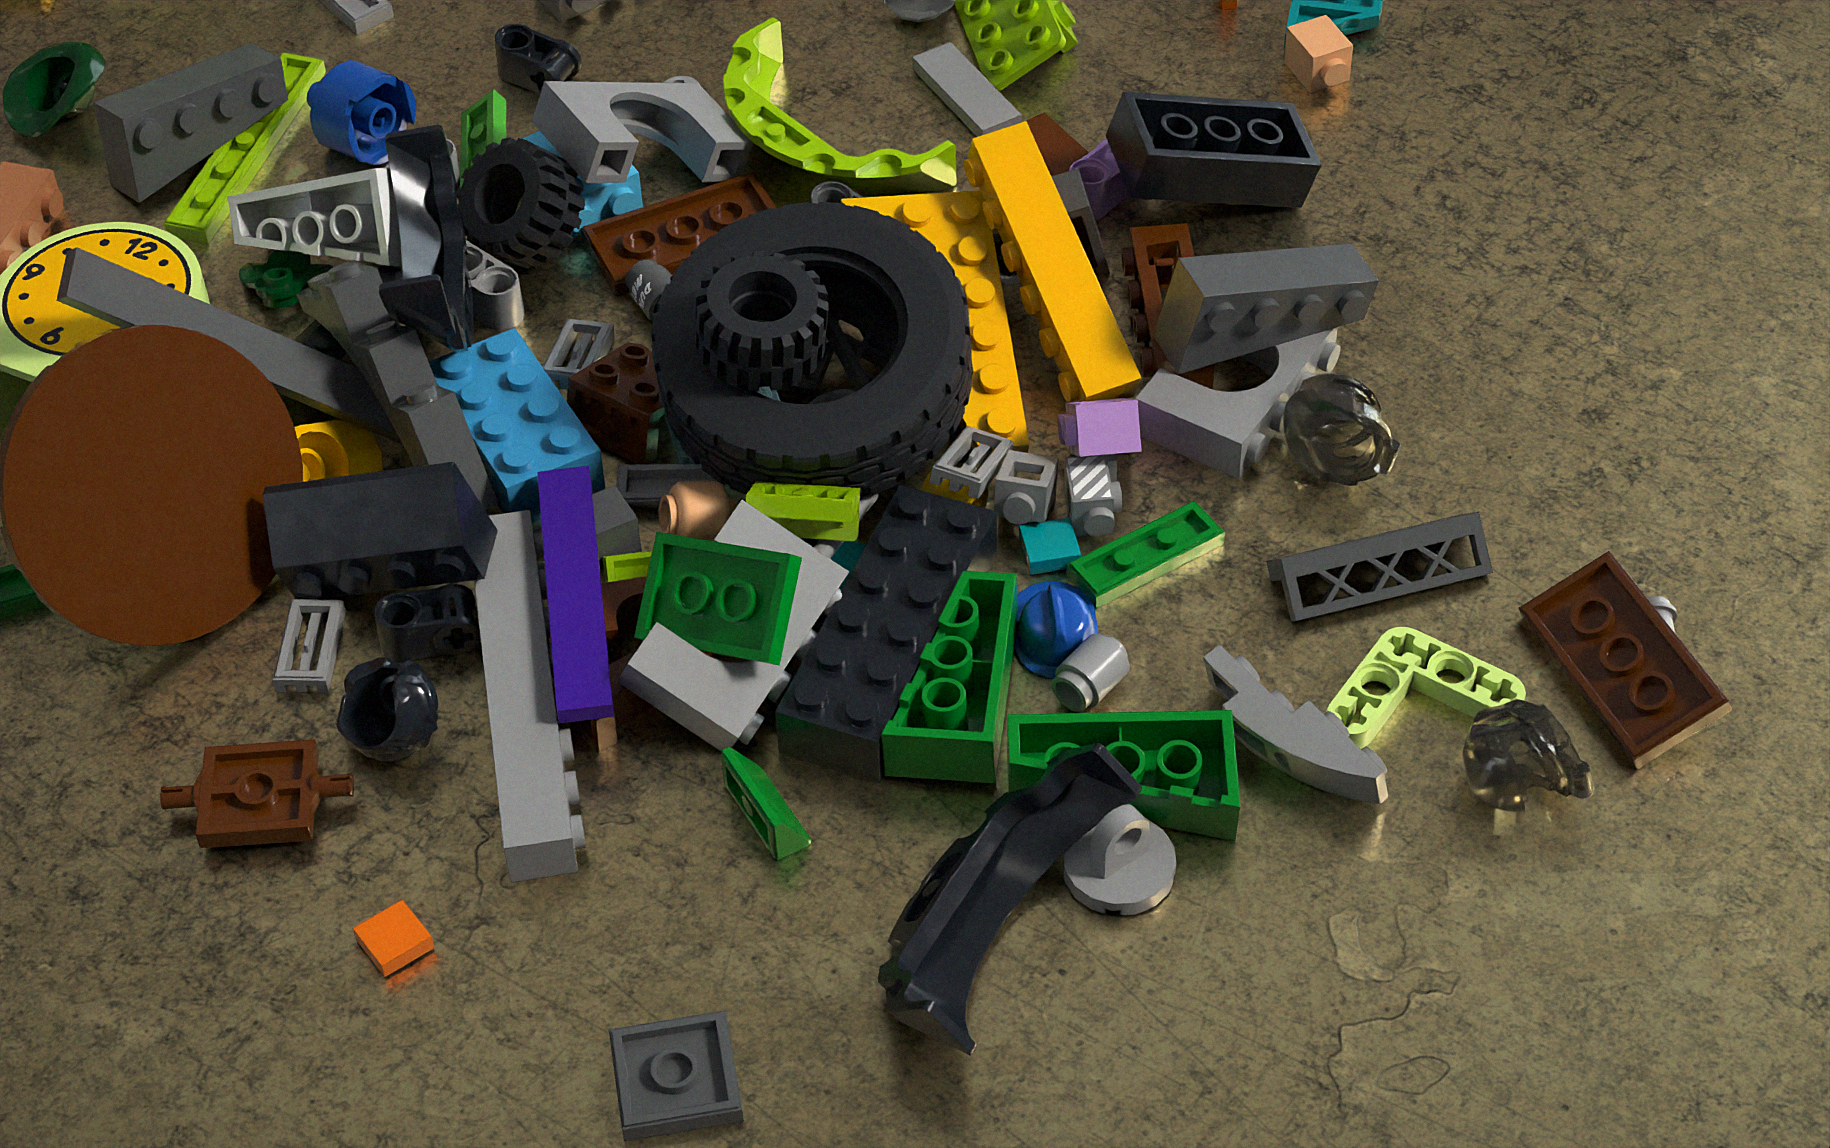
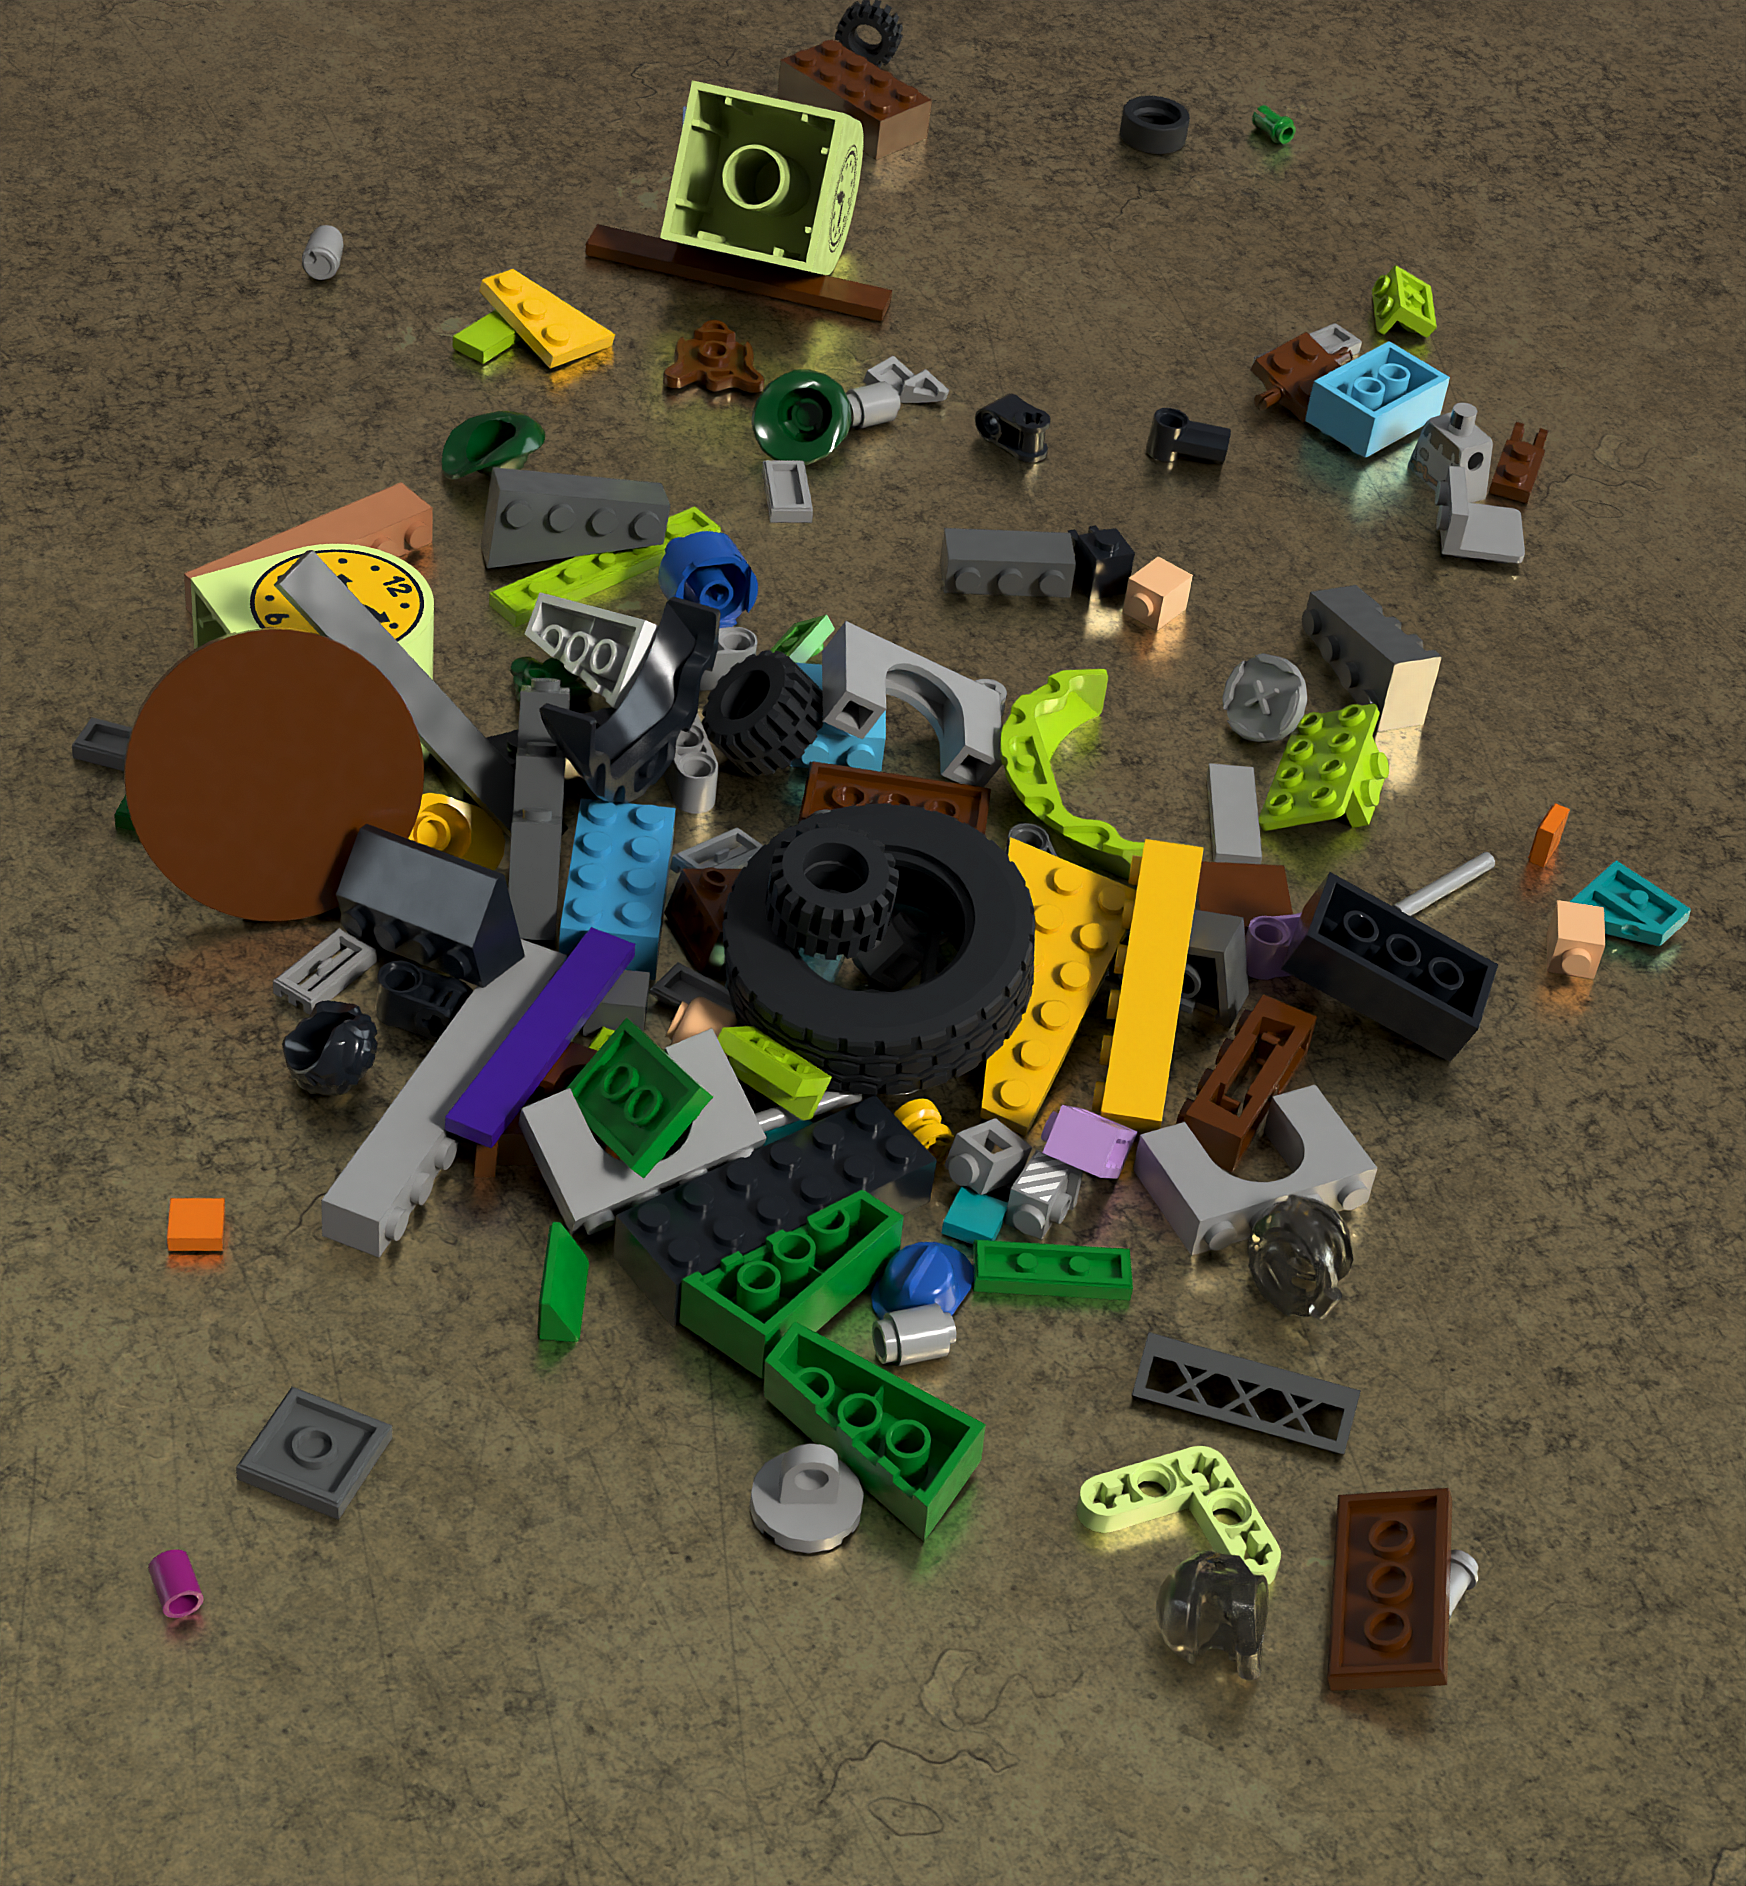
camera: 25 degrees right, 5 degrees down
reddish brown plate [160,739,354,848] -> none
black piece [495,24,583,95] -> none
black windscreen [878,743,1142,1056] -> none
light grey tile [929,426,1014,499] -> none
dark grey wedge [1153,243,1379,375] -> none
light grey slope [1203,644,1388,804] -> none
none -> light grey bar [1392,852,1495,916]

